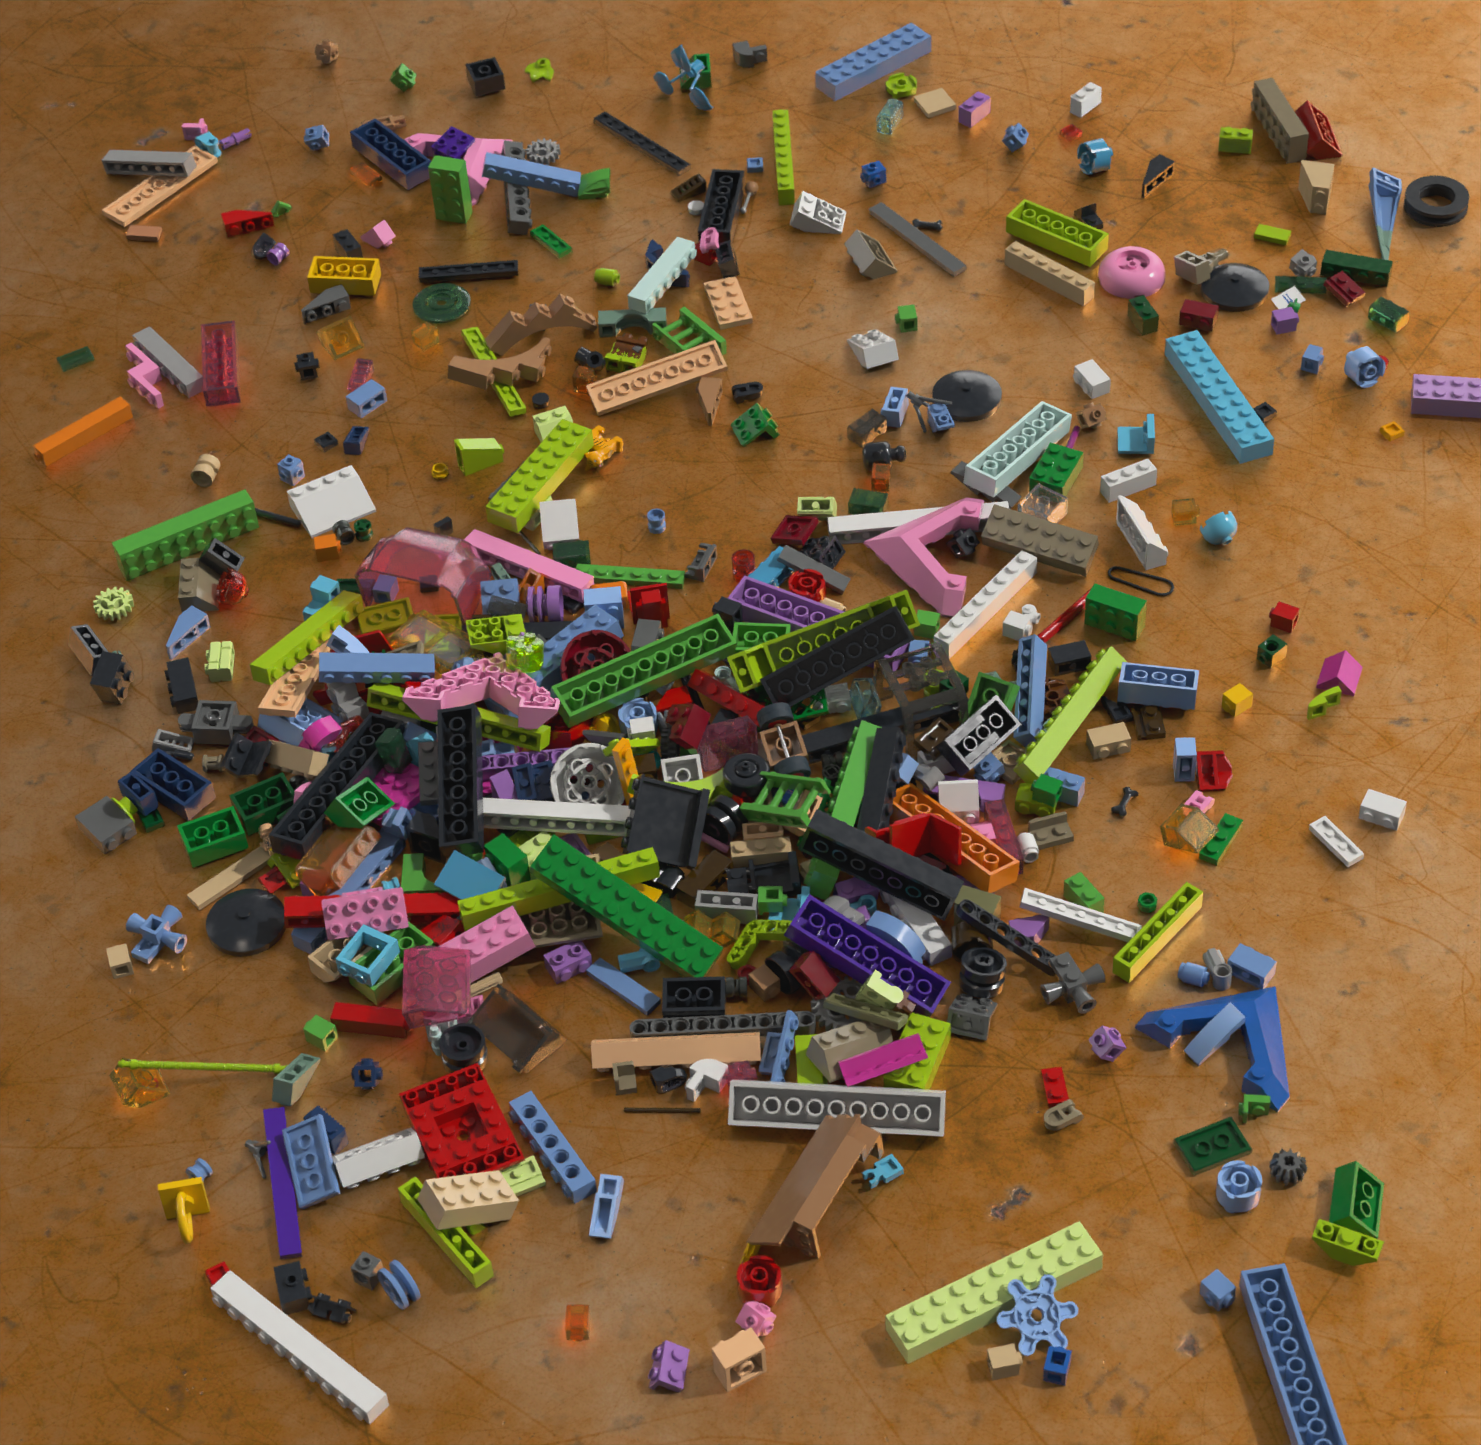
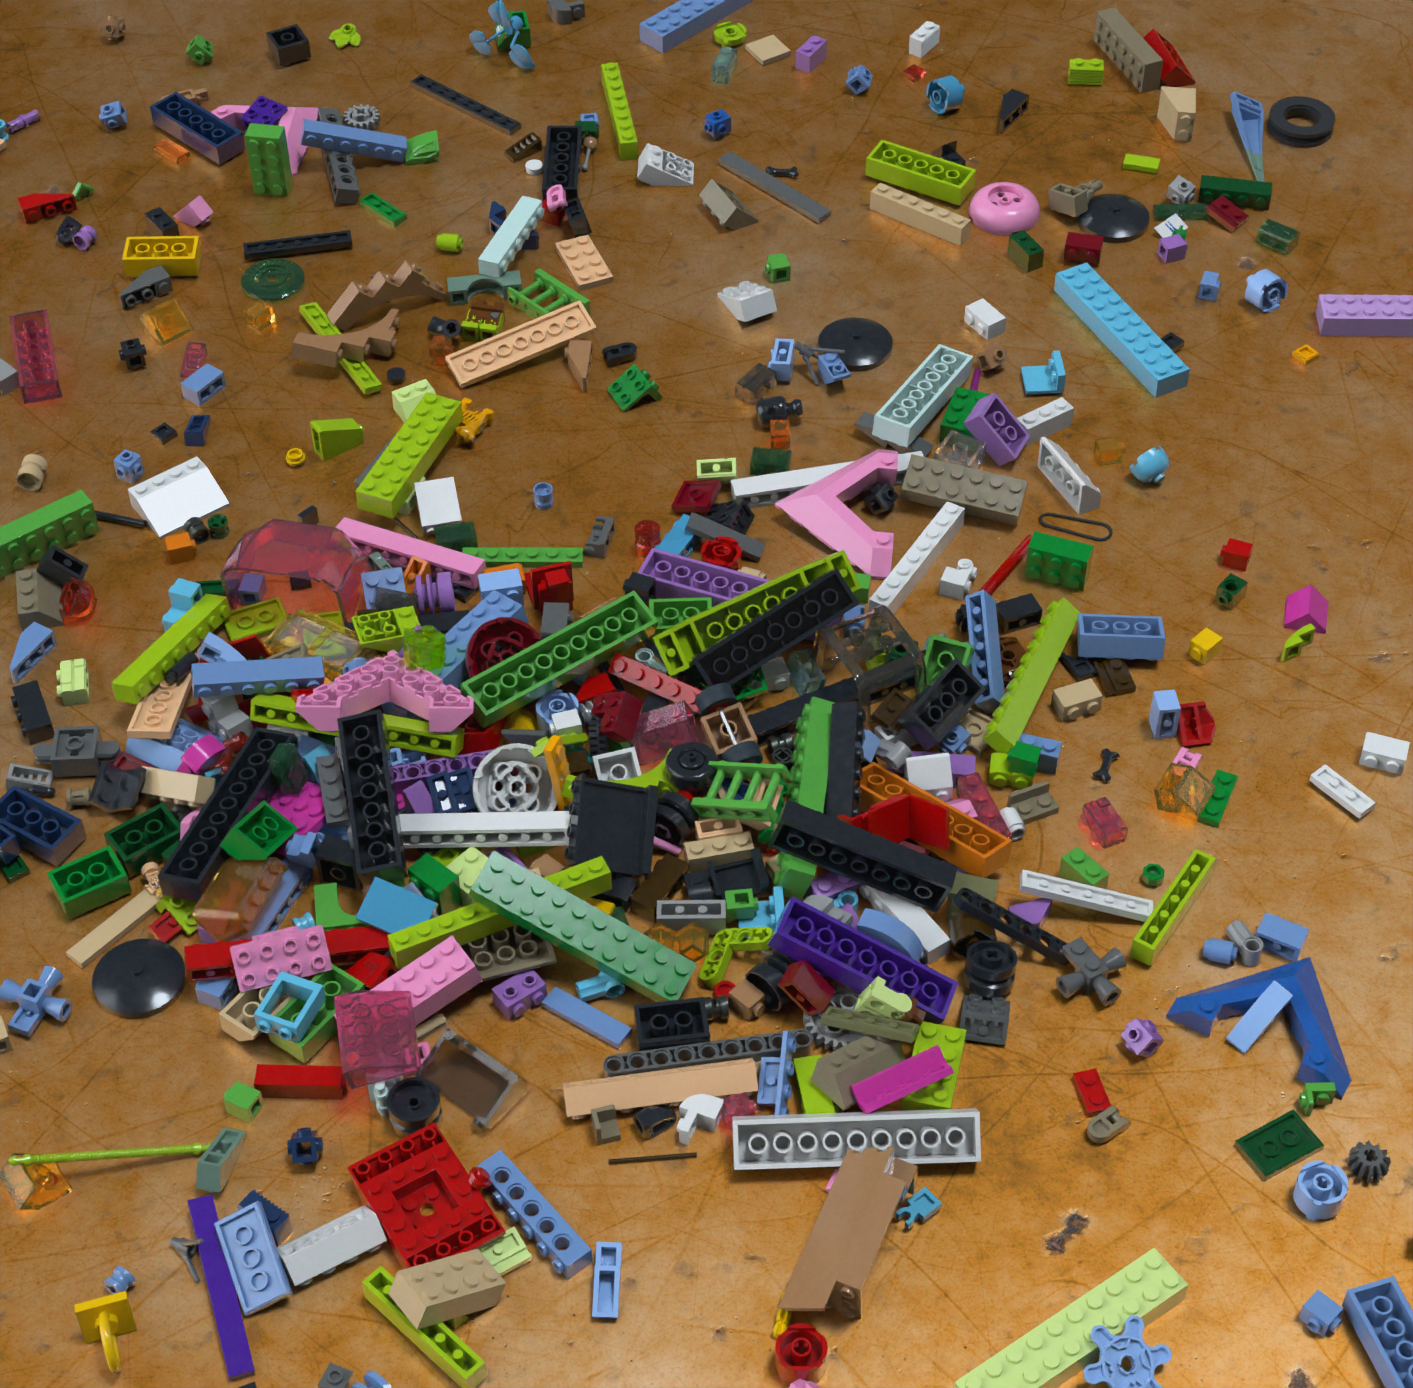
camera: 10 degrees left, 0 degrees up
none -> black cylinder [165,652,199,684]
none -> red plate [467,1167,491,1191]
none -> dark green brick [575,121,599,143]
none -> medium lavender brick [964,393,1031,466]
none -> clear pink brick [1080,797,1128,849]

